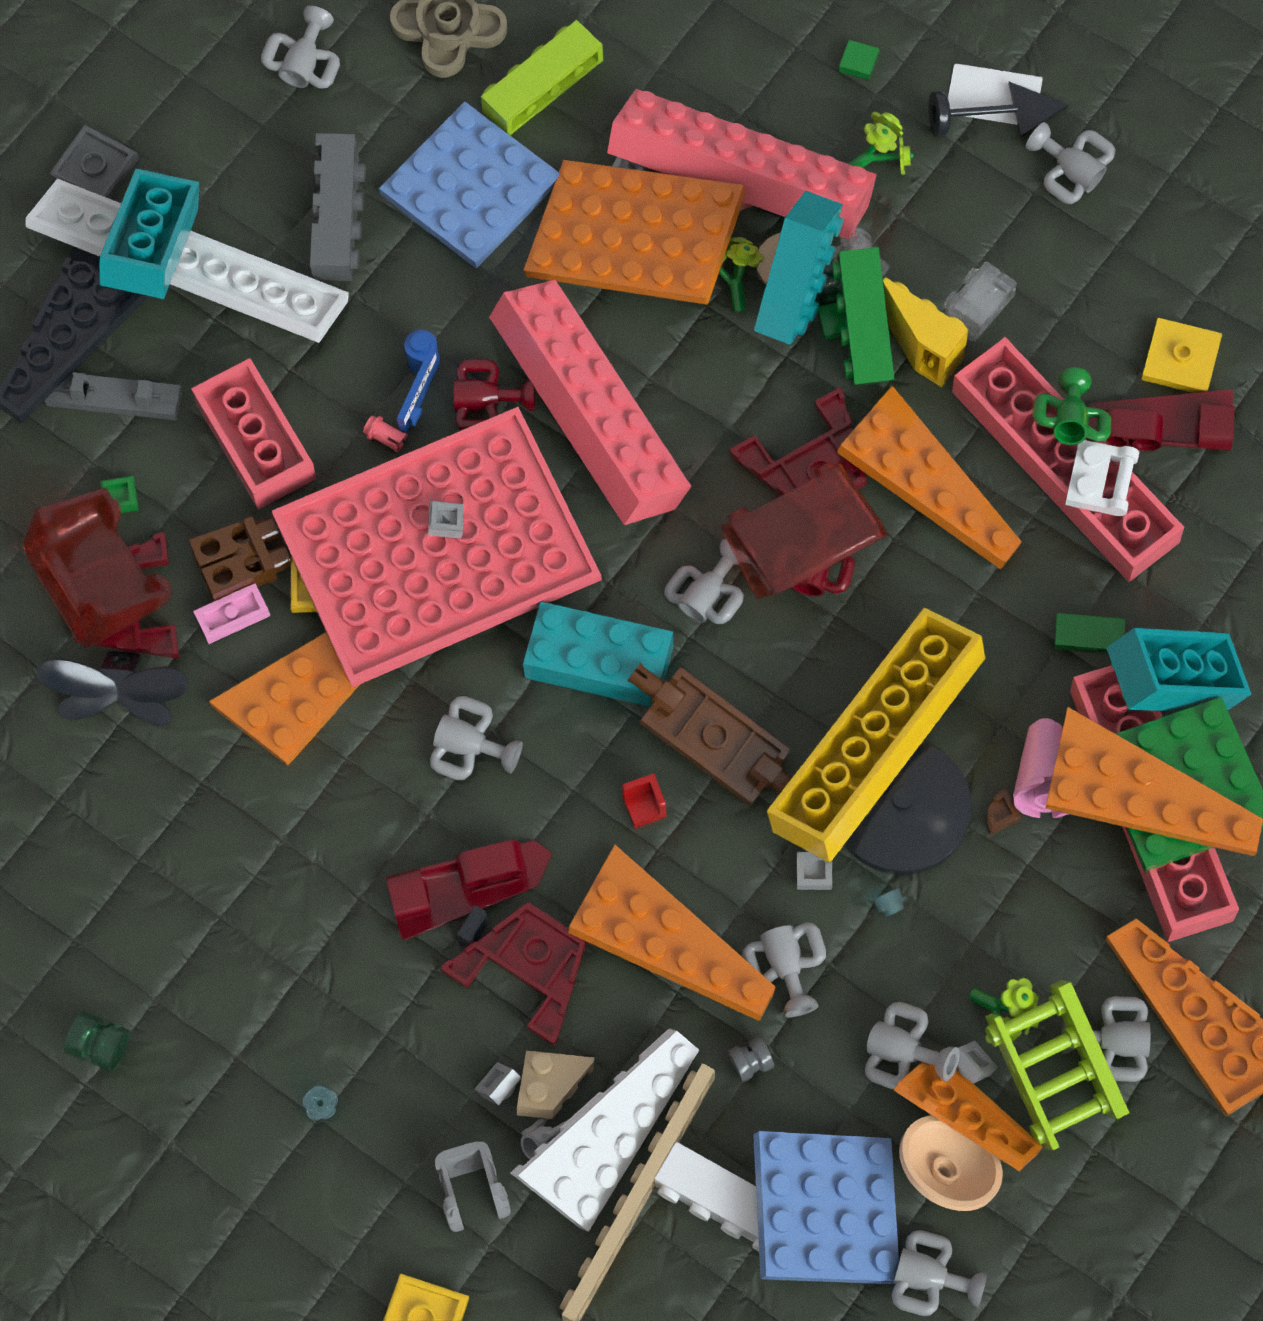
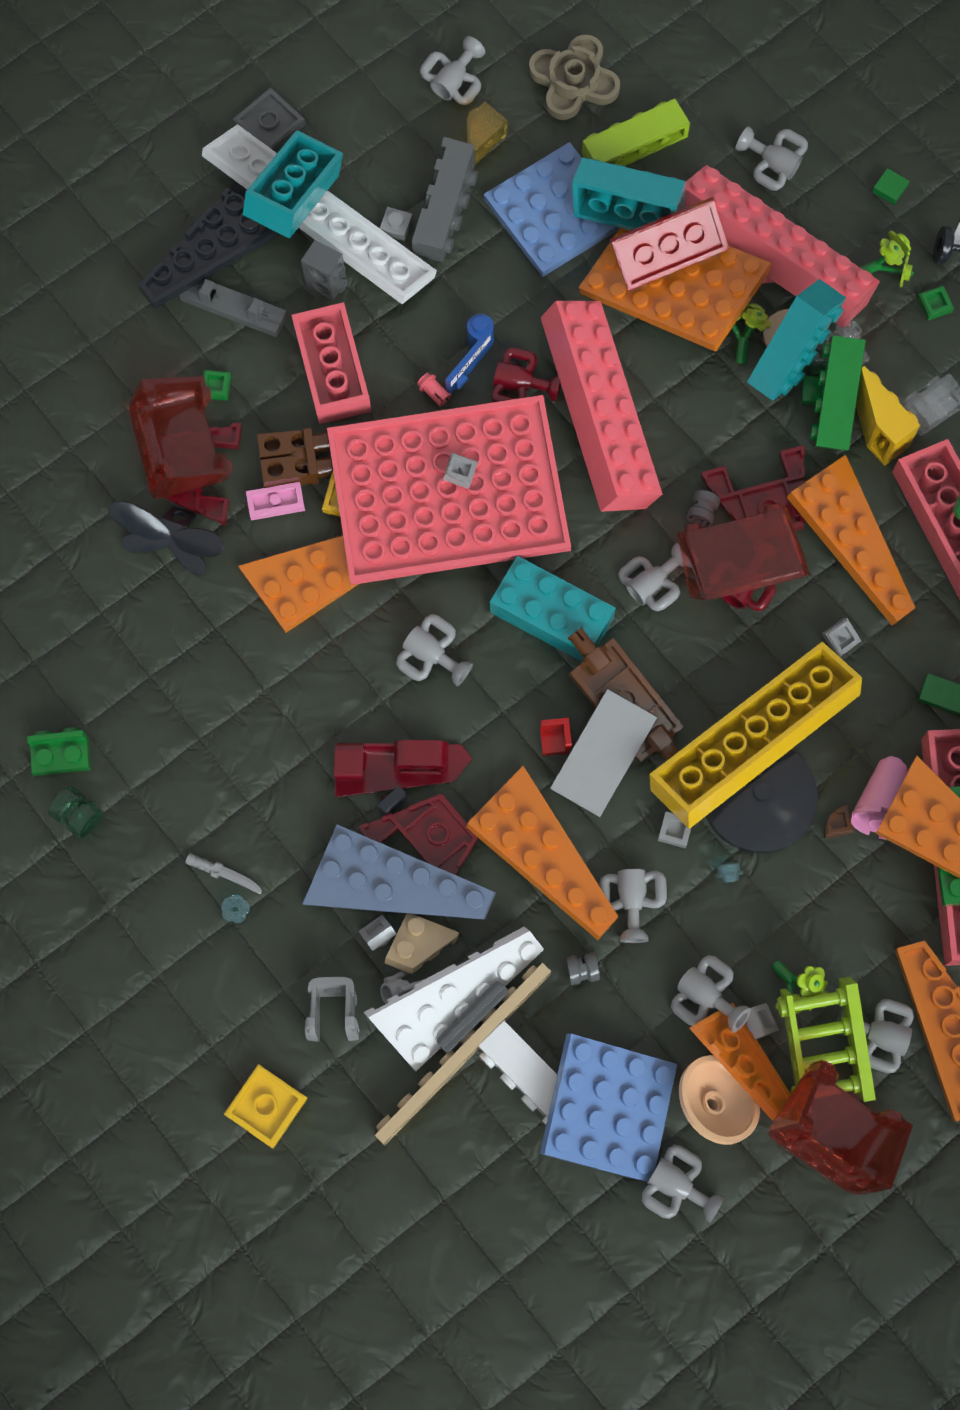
camera: 15 degrees right, 5 degrees up
none -> green bracket [27,727,91,776]
none -> light grey piece [185,853,262,894]
none -> dark grey brick [301,240,348,300]
none -> sand blue wing [302,825,496,920]
none -> light grey plate [380,207,413,241]
none -> dark grey axle [436,981,509,1053]
none -> clear yellow slope [467,102,508,165]
none -> light grey tile [550,689,657,817]
none -> teal brick [572,157,686,230]
none -> tile [610,197,729,291]
none -> dark grey wheel [686,490,721,527]
none -> light grey piece [735,126,808,191]
none -> clear red windscreen [768,1060,913,1195]
none -> light grey tile [822,618,861,657]
none -> green tile [917,286,954,321]

